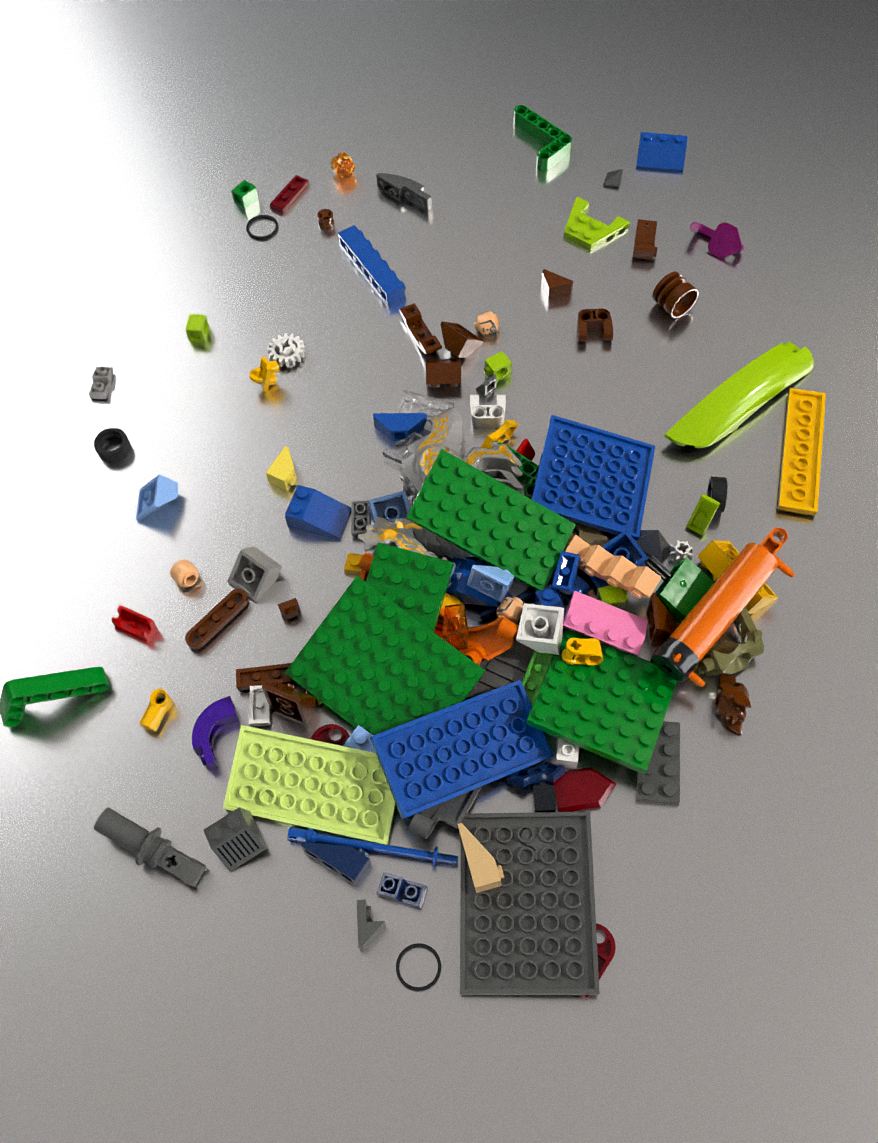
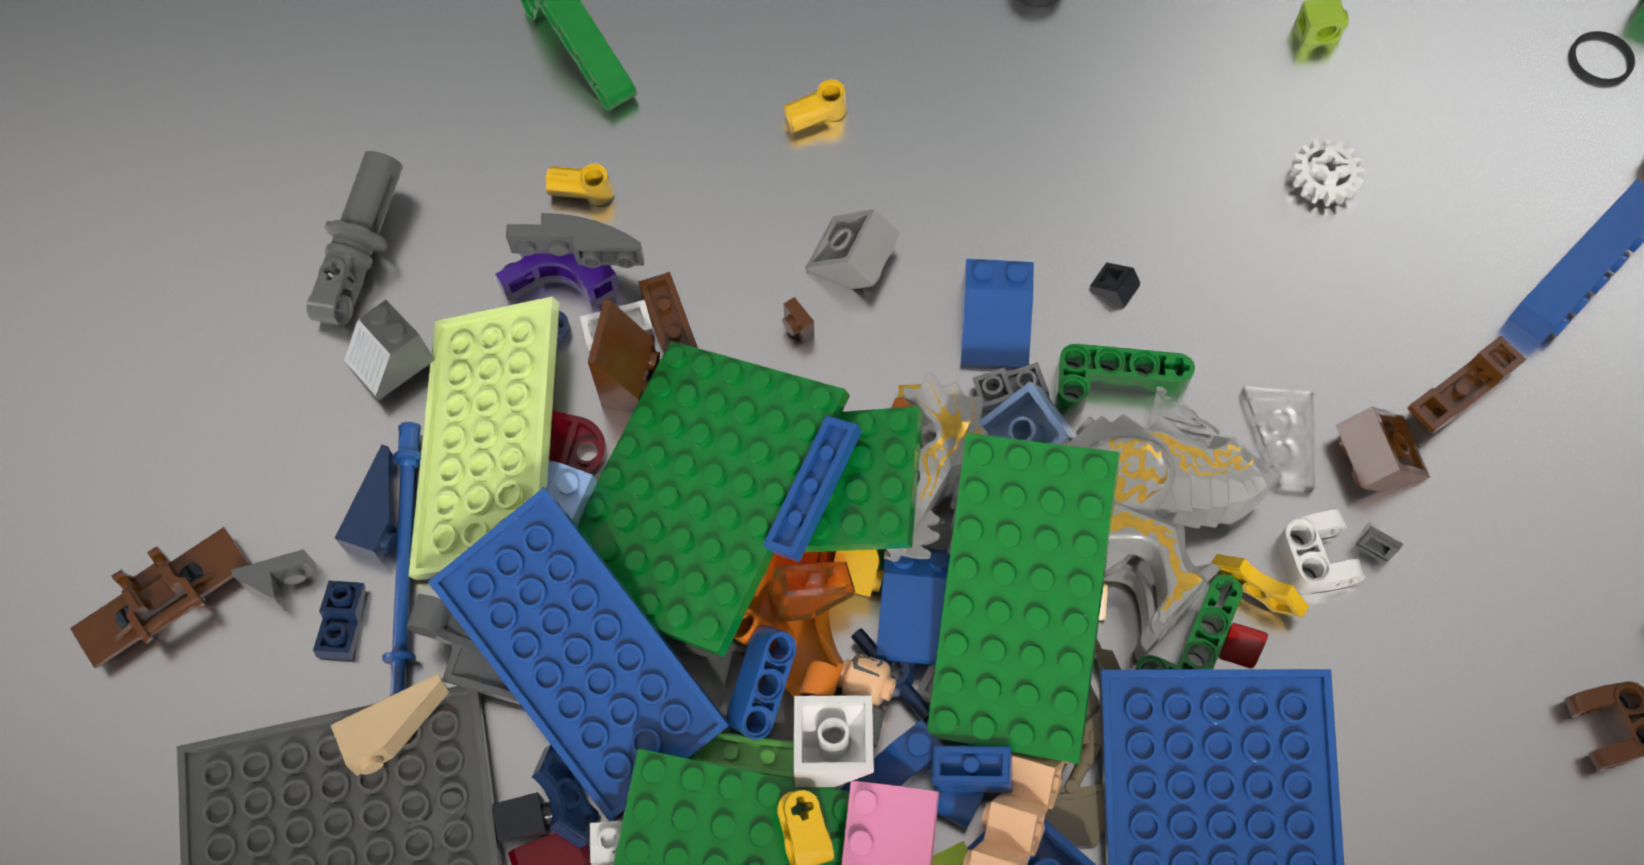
camera: 75 degrees right, 5 degrees up
red hinge [112,605,158,644] -> none
light blue slope [136,474,179,521] -> none
light nougat head [170,559,199,588] -> none
reddish brown plate [185,589,248,650] -> none
yellow hips [249,357,279,392] -> none
light yellow slope [266,446,297,491] -> none
blue slope [373,412,427,441] -> none
black piece [396,943,441,991] -> none
reddish brown slope [440,321,484,359] -> none
light blue slope [467,565,515,602] -> none
light nougat head [474,311,500,336] -> none
lime brick [484,351,512,381] -> none
none -> reddish brown piece [70,527,250,668]
none -> dark grey slope [506,213,645,268]
none -> blue beam [727,625,797,740]
none -> blue plate [763,416,862,562]
none -> yellow piece [783,79,847,132]
none -> green beam [1054,343,1195,417]
none -> black slope [1090,262,1140,307]

